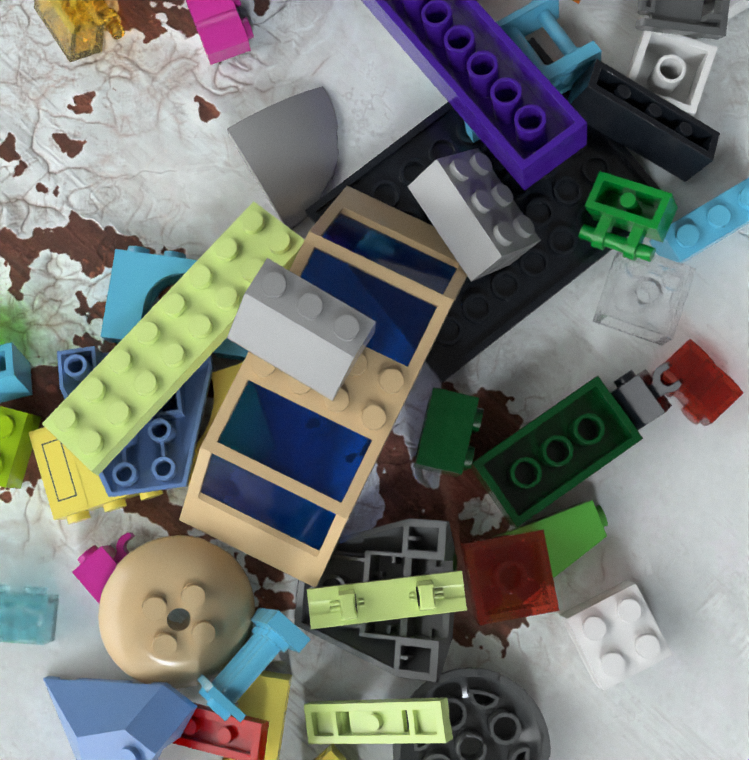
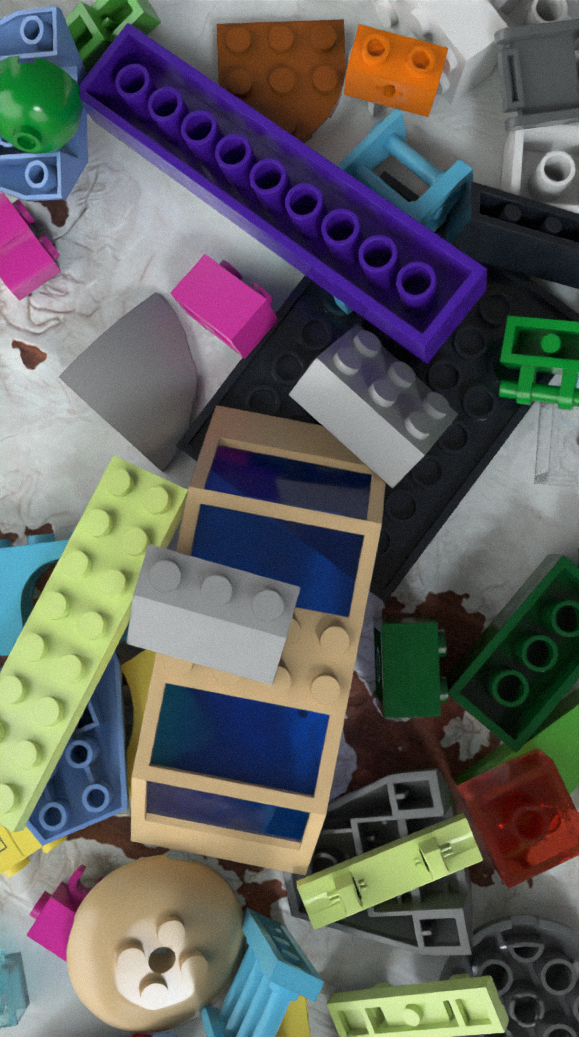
camera: 15 degrees left, 5 degrees up
none -> dark pink brick [170,254,279,359]

